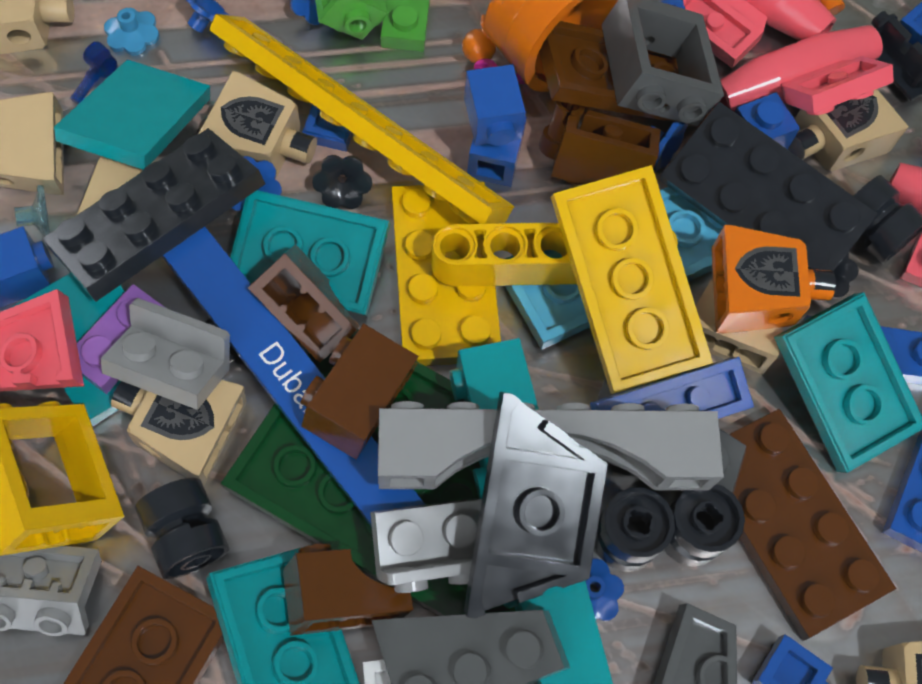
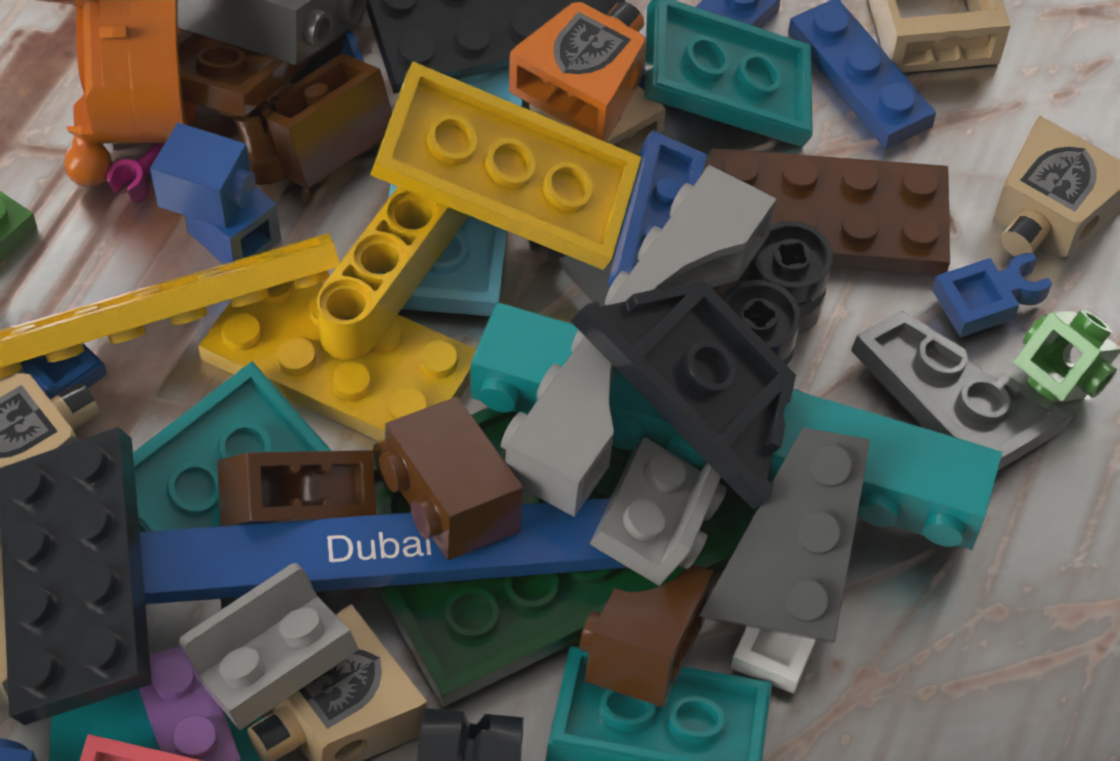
camera: 55 degrees left, 10 degrees down
black plant [312,155,372,209] -> none

